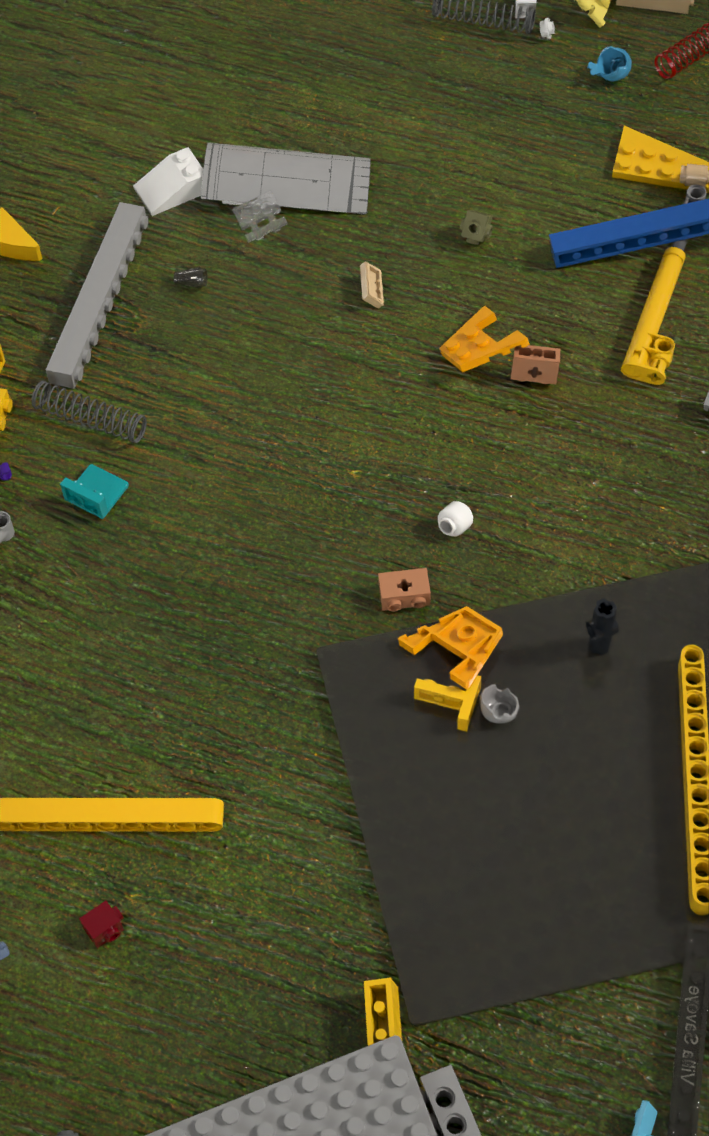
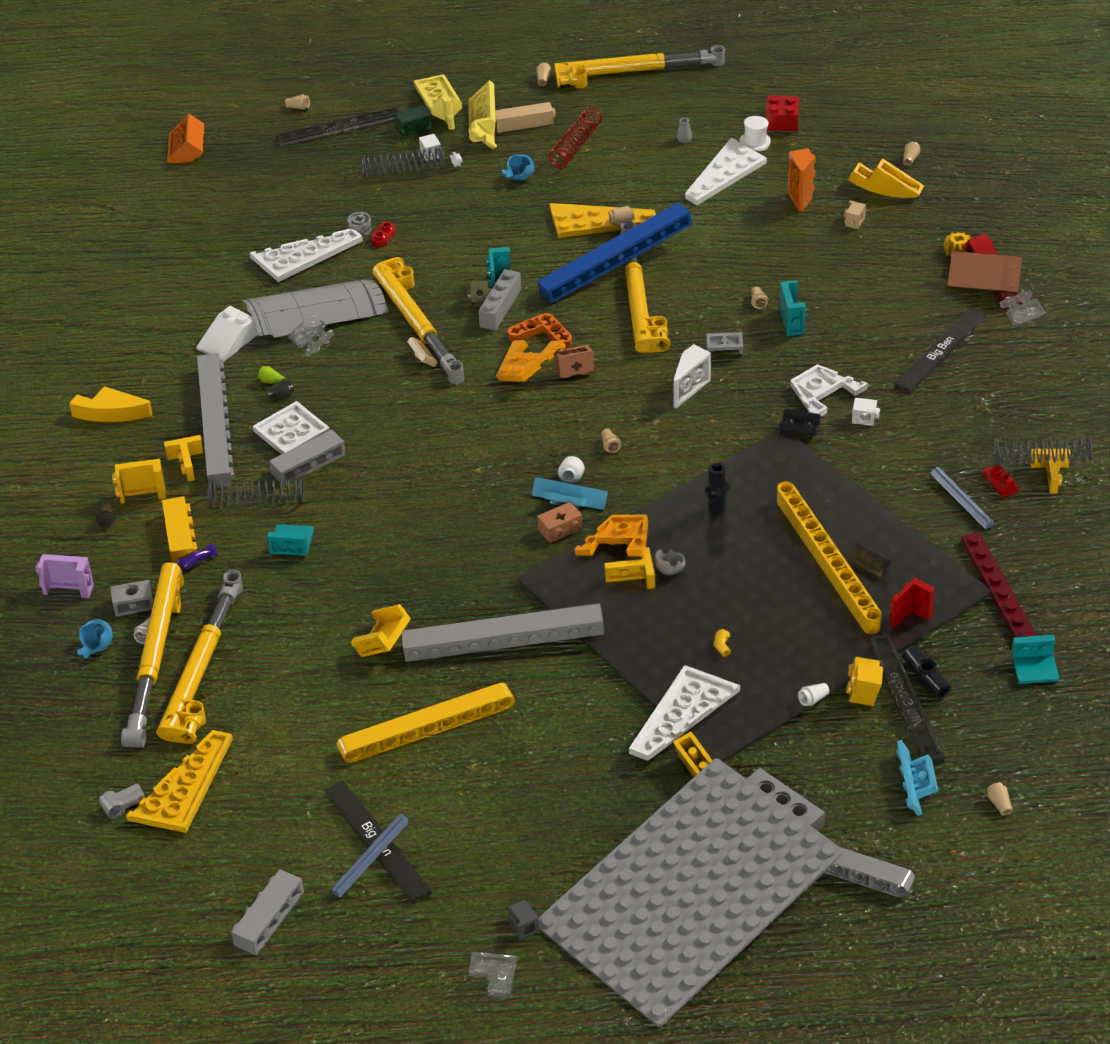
camera: 25 degrees left, 15 degrees down
dark red brick [79,900,124,948] -> none
none -> yellow bracket [164,435,204,481]
none -> white wing [250,228,363,282]
none -> white plate [253,401,330,454]
none -> lime cone [258,366,286,387]
none -> light grey brick [269,430,346,486]
none -> light grey wheel [347,212,372,236]
none -> yellow panel [350,604,411,657]
none -> red plate [371,221,396,247]
none -> yellow piece [372,257,464,384]
none -> light grey brick [402,603,604,662]
none -> light grey brick [479,269,521,331]
none -> teal bracket [486,247,511,288]
none -> orange beam [508,313,572,349]
none -> medium azure bracket [532,477,608,510]
none -> tan cone [601,429,621,453]
none -> white wing [629,665,740,761]
none -> white slope [674,344,711,409]
none -> yellow arm [713,629,731,657]
none -> white cone [798,683,829,706]
none -> yellow brick [846,657,883,706]

